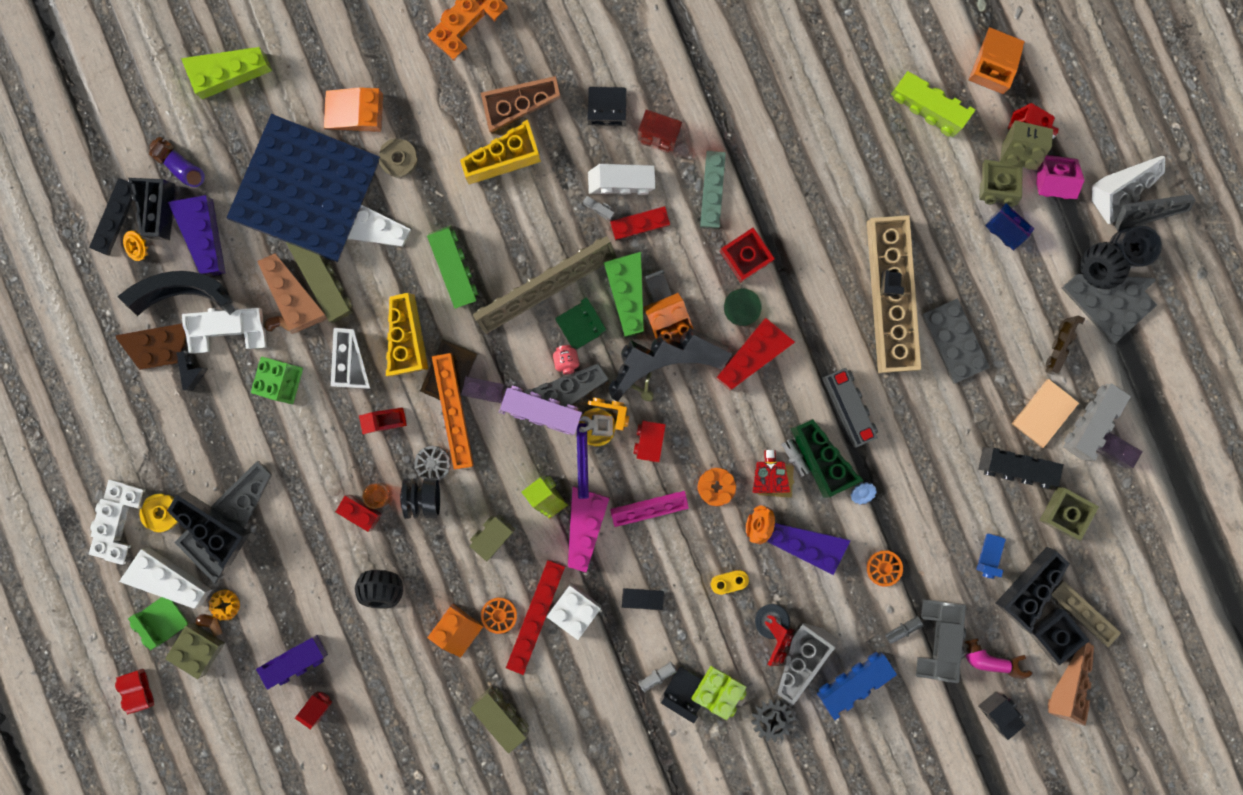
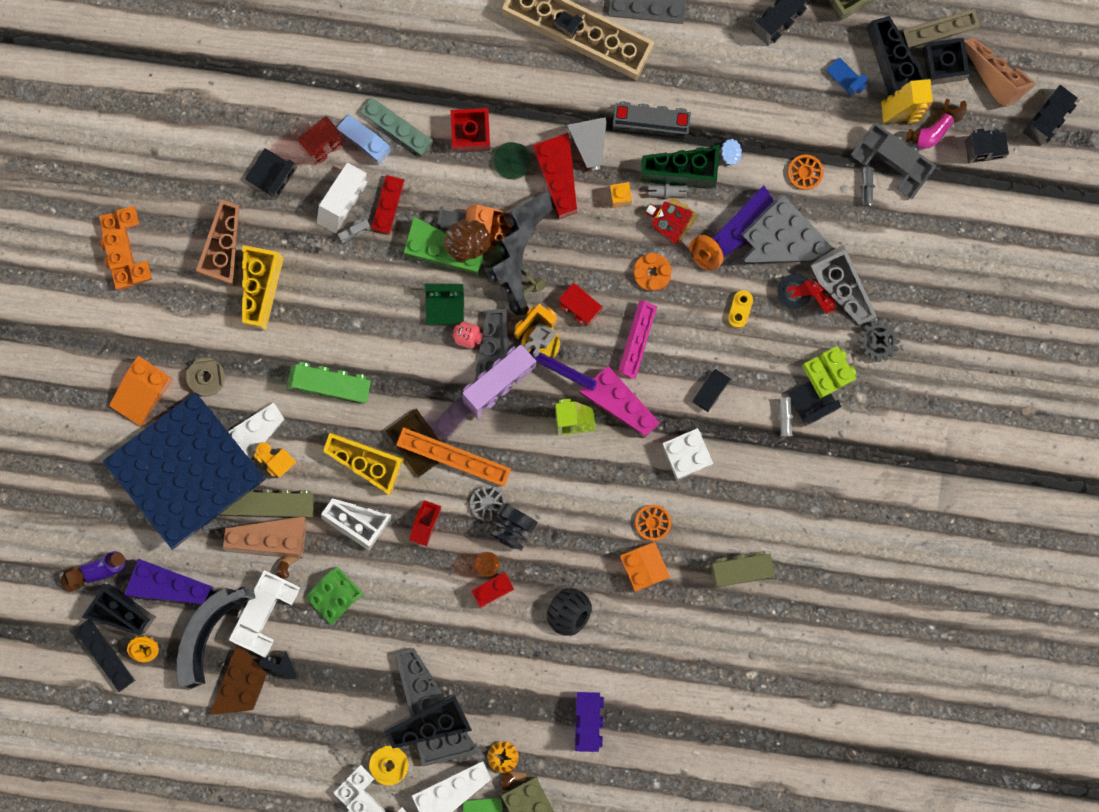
camera: 60 degrees left, 5 degrees down
lime wedge [181,47,272,100] -> none
red slope [294,691,332,730] -> none
olive brick [469,514,516,562] -> none
dark tan plate [473,236,617,334] -> none
red plate [506,560,566,675] -> none
blue wedge [816,652,897,720] -> none
none -> light orange brick [253,442,296,478]
none -> light blue slope [336,114,391,165]
none -> reddish brown hair [443,220,491,263]
none -> light grey slope [566,117,606,171]
none -> light orange brick [610,182,632,208]
none -> wing [741,193,832,262]
none -> yellow wedge [881,79,933,124]
none -> black wedge [1022,85,1078,146]

